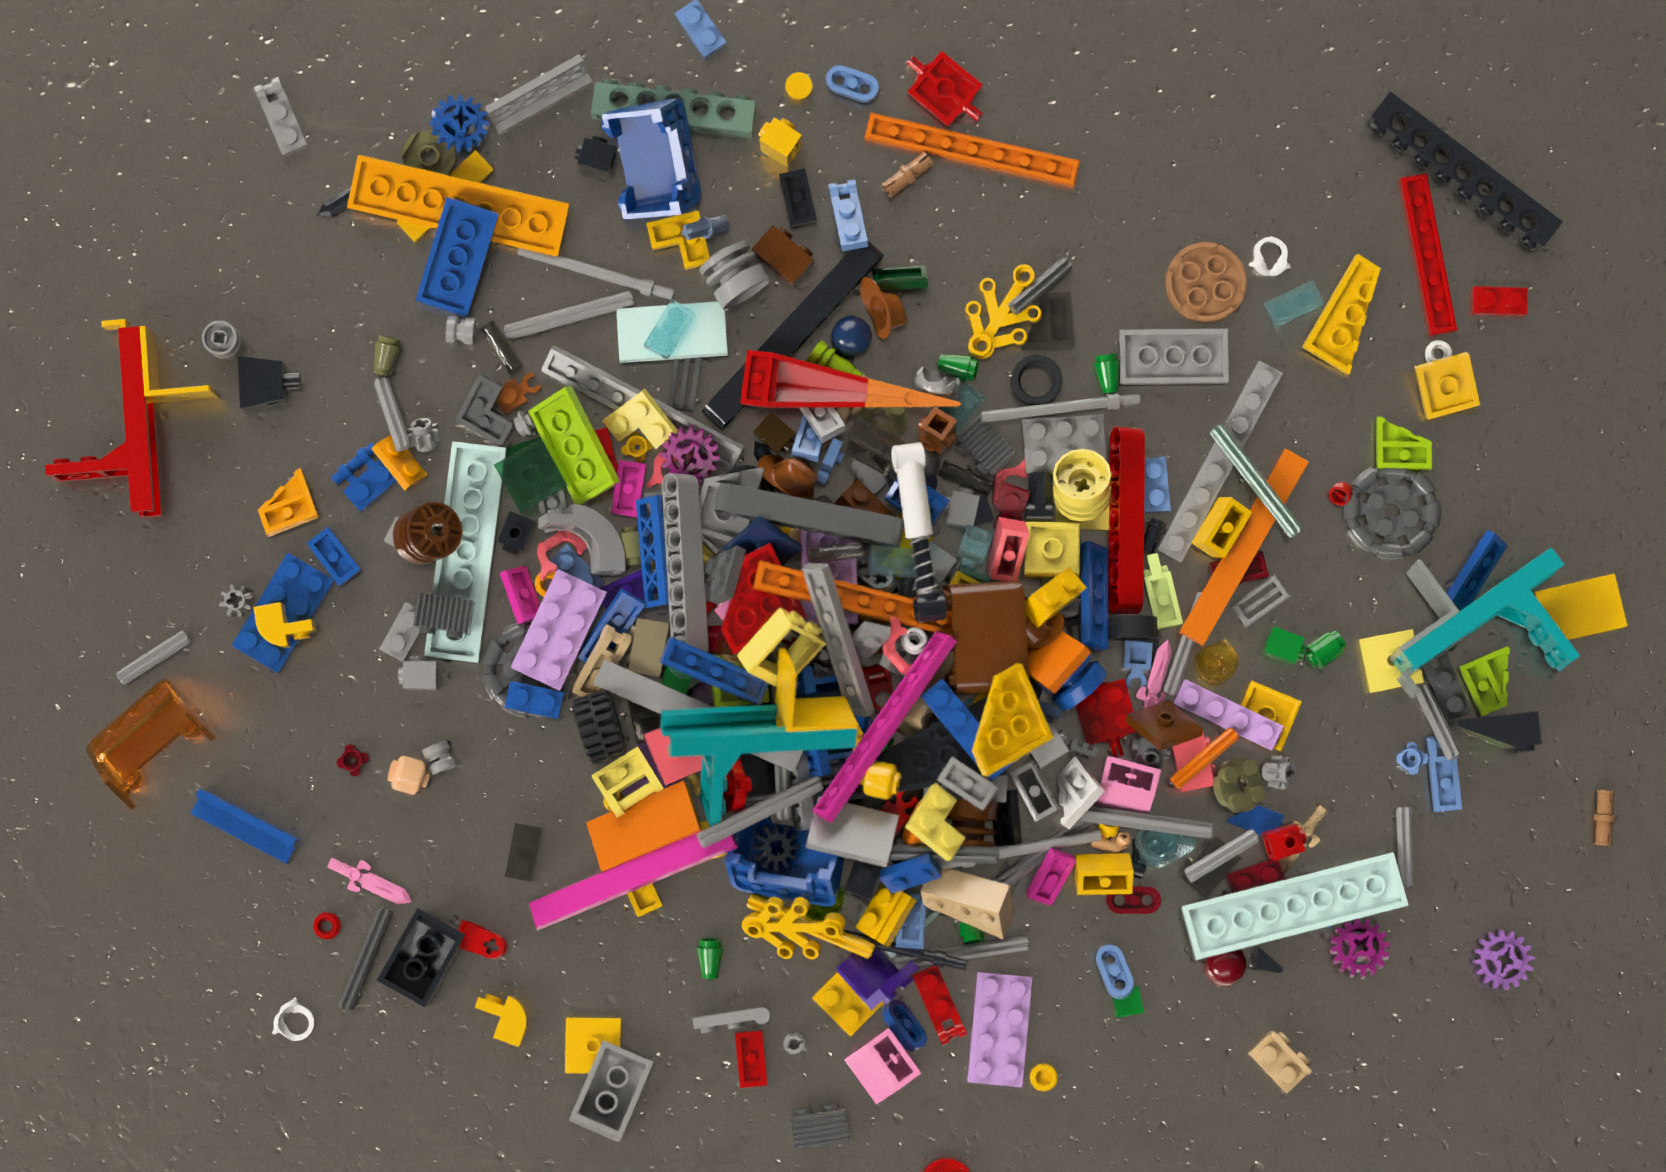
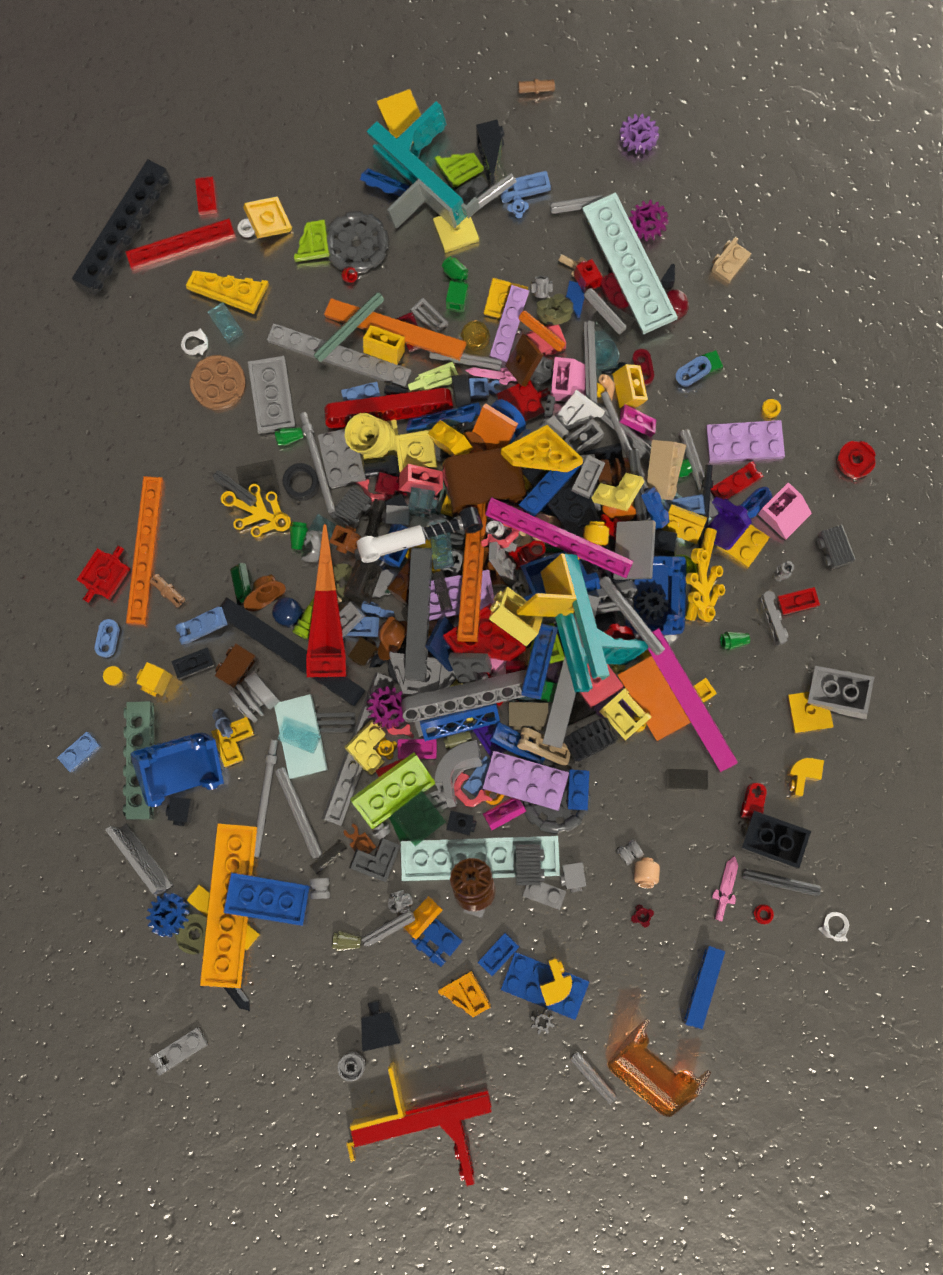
camera: 100 degrees left, 5 degrees down
light grey plate [802,563,875,717] -> none

